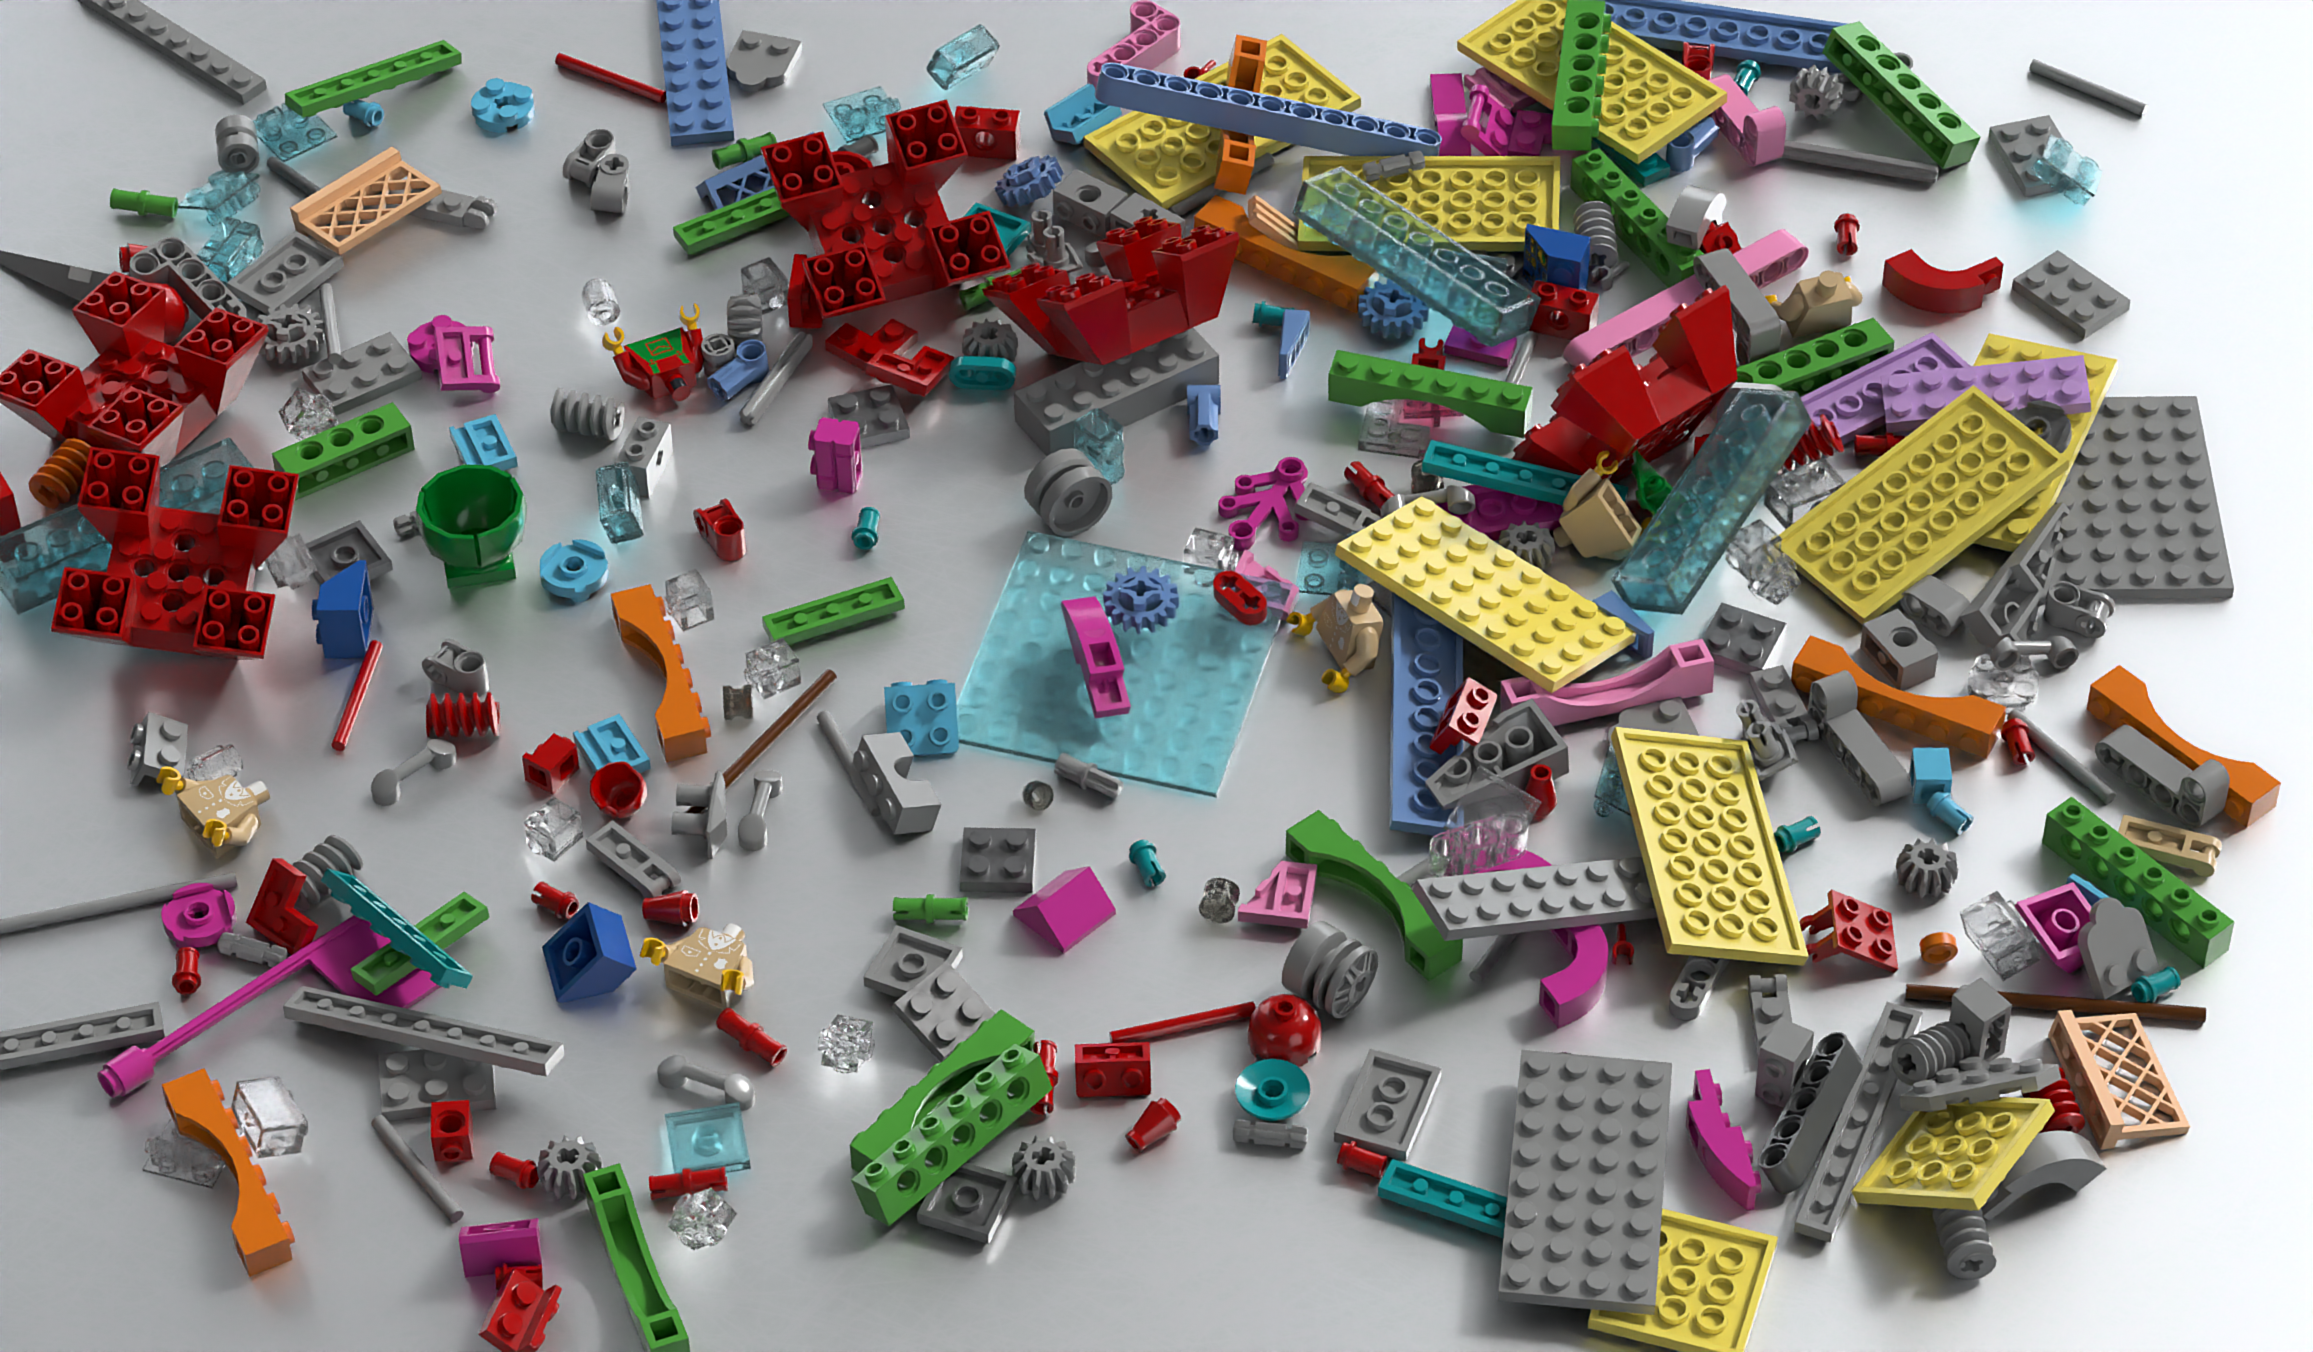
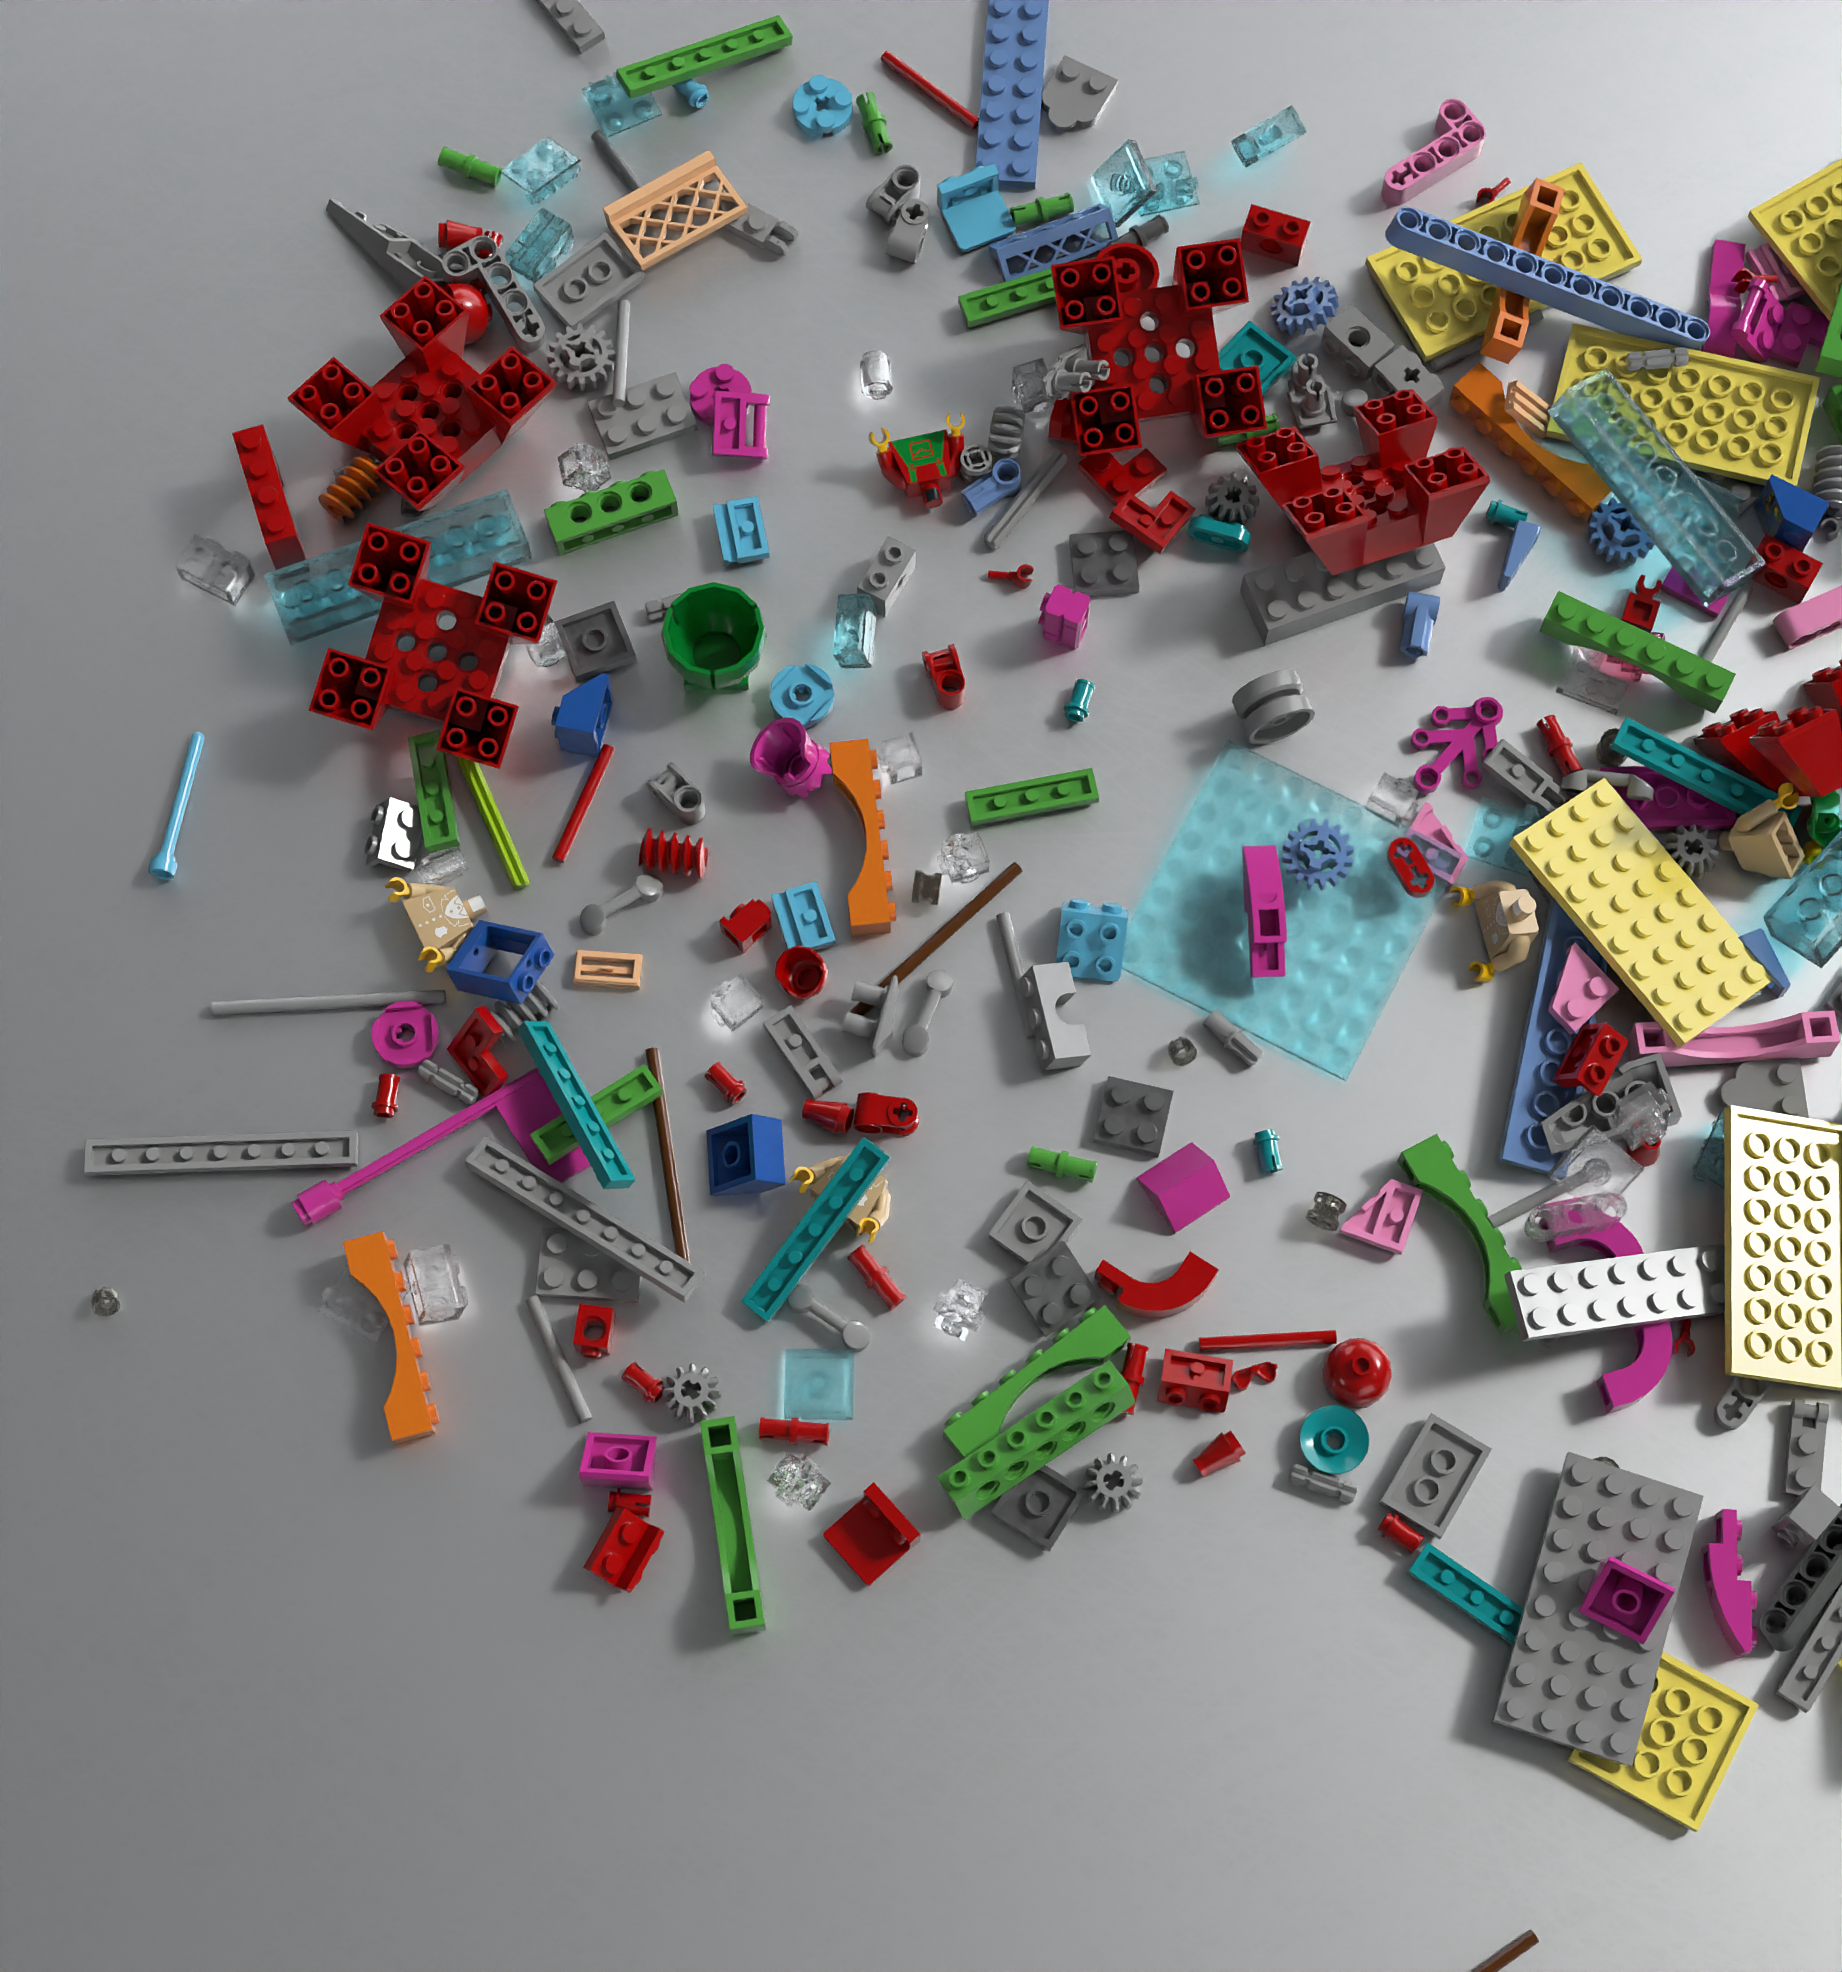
camera: 10 degrees right, 25 degrees up
light grey wheel [215,115,260,175] -> none
light grey piece [550,388,625,440] -> none
medium azure bracket [1044,84,1122,145] -> none
clear light blue brick [1074,408,1125,485] -> none
light grey wheel [1282,921,1378,1018] -> none
none -> bright green plate [407,729,460,853]
none -> blue window [446,920,554,1005]
none -> lime axle [456,756,529,890]
none -> light nougat tile [573,950,643,989]
none -> reddish brown piece [645,1047,690,1262]
none -> teal plate [741,1137,892,1322]
none -> dark pink hat [750,717,832,799]
none -> red bracket [823,1482,921,1586]
none -> red piece [853,1092,919,1136]
none -> bright green pin [856,92,893,155]
none -> medium azure bracket [937,163,1016,252]
none -> red hand [988,564,1034,589]
none -> light grey connector [1042,344,1110,400]
none -> clear light blue plate [1090,139,1158,228]
none -> red arch [1094,1252,1219,1319]
none -> red piece [1231,1362,1278,1391]
none -> bright pink wing [1548,942,1619,1035]
none -> dark pink slope [1579,1556,1675,1644]
none -> clear brick [1613,1081,1672,1151]
none -> red hand [1731,268,1778,293]

